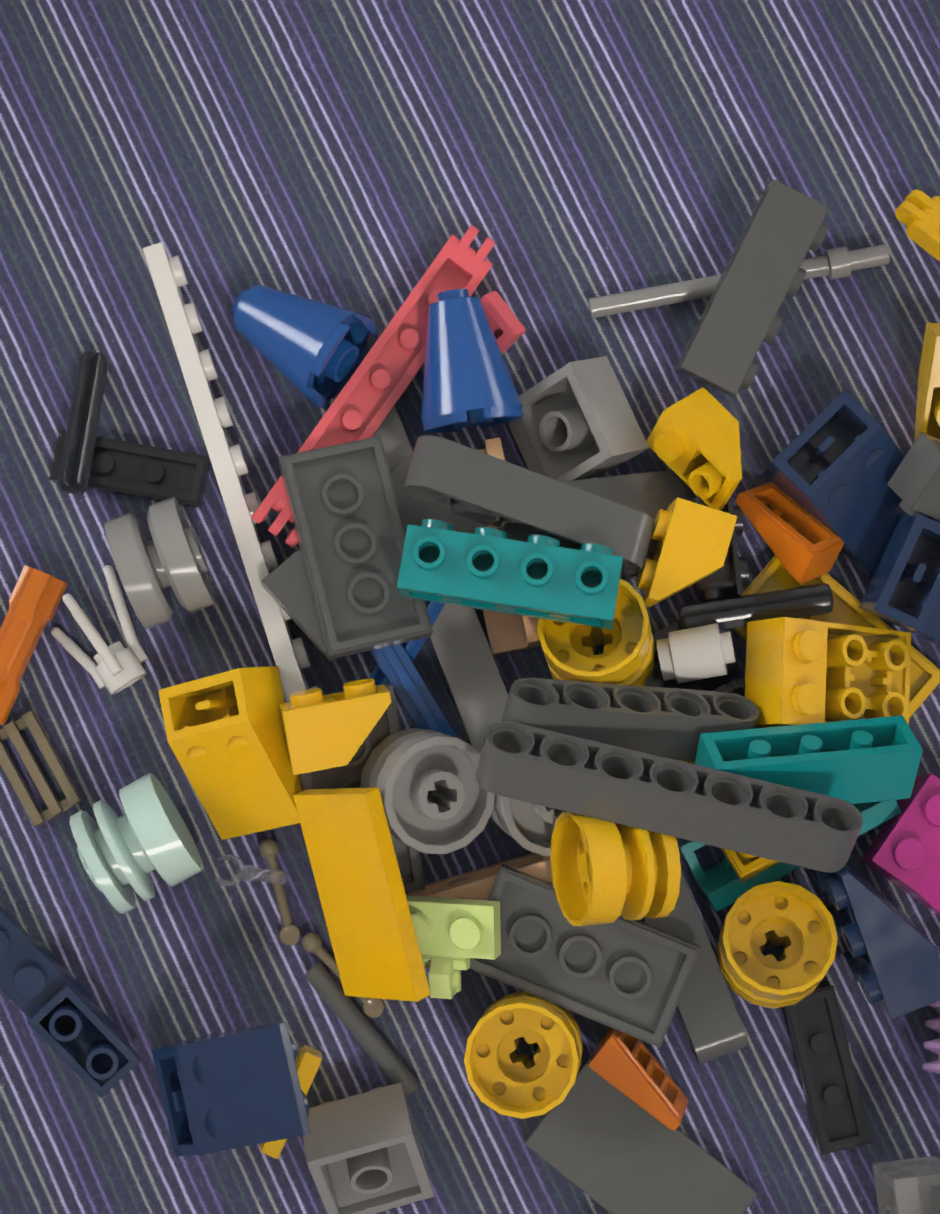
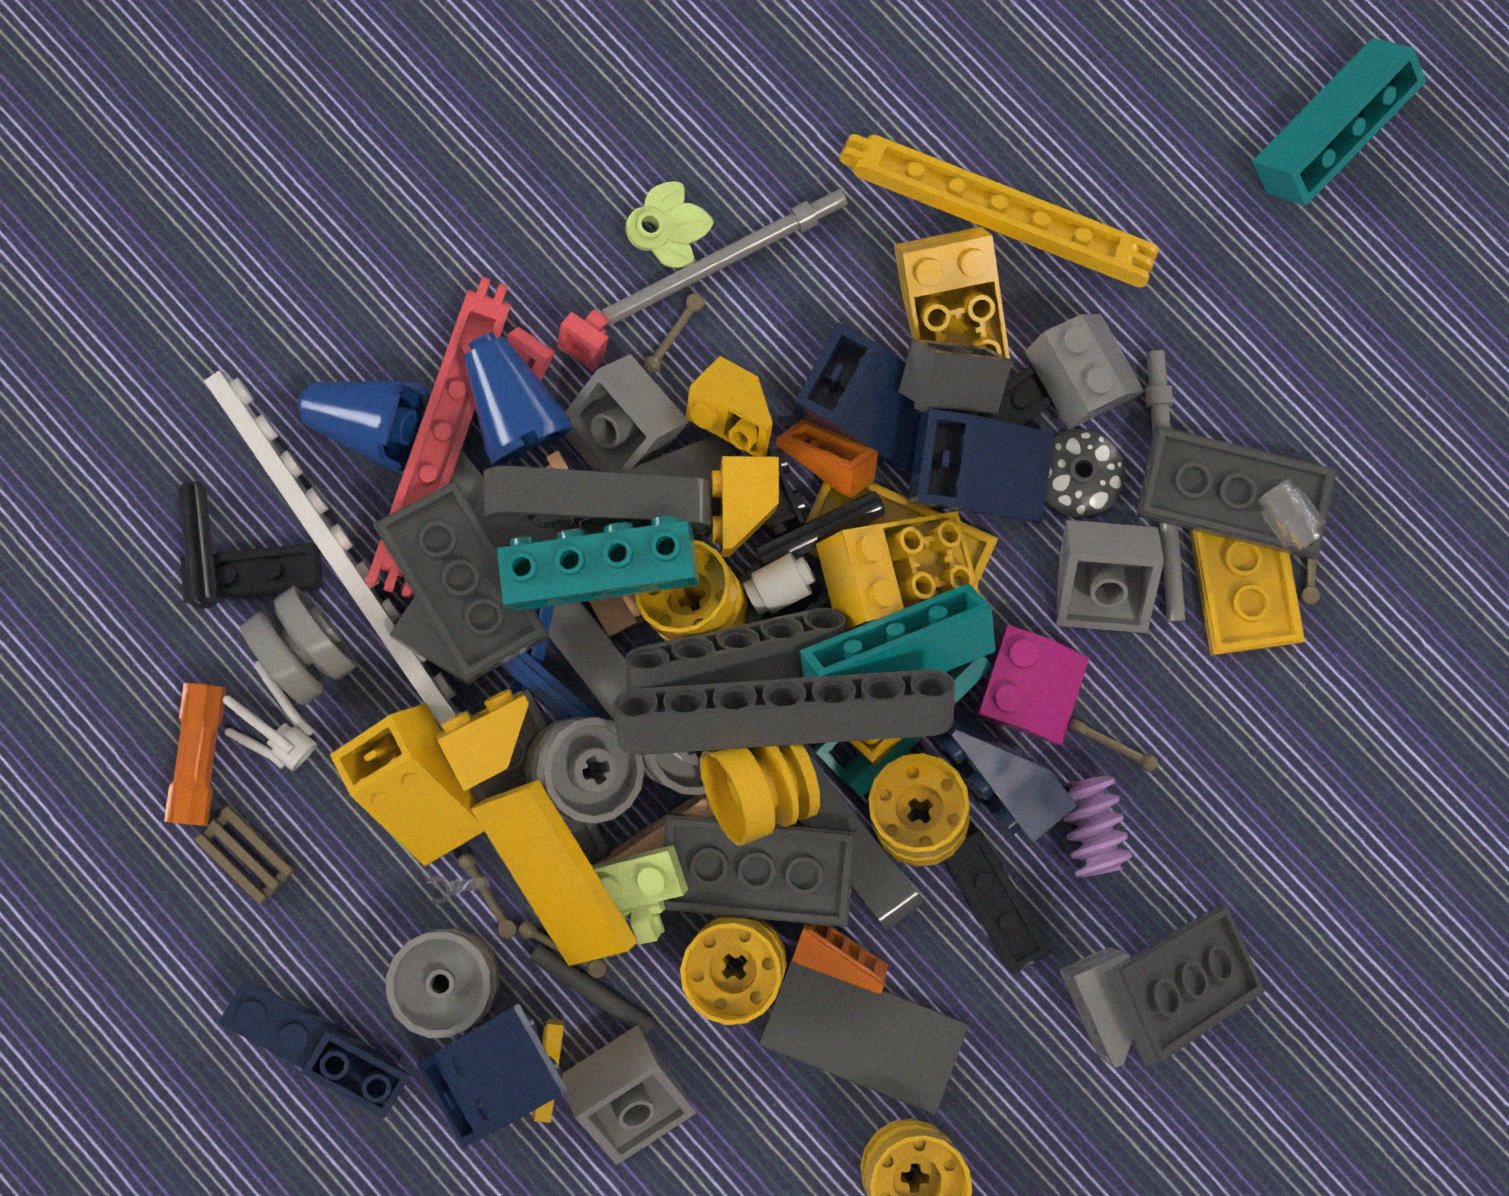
camera: 15 degrees left, 0 degrees up
light aqua wheel [69,773,204,914] -> none
dark grey brick [675,179,830,396] -> none
none -> light grey wheel [386,928,500,1038]
none -> coral tile [557,309,609,372]
none -> yellowish green plate [625,181,713,268]
none -> dark tan hinge [643,294,704,373]

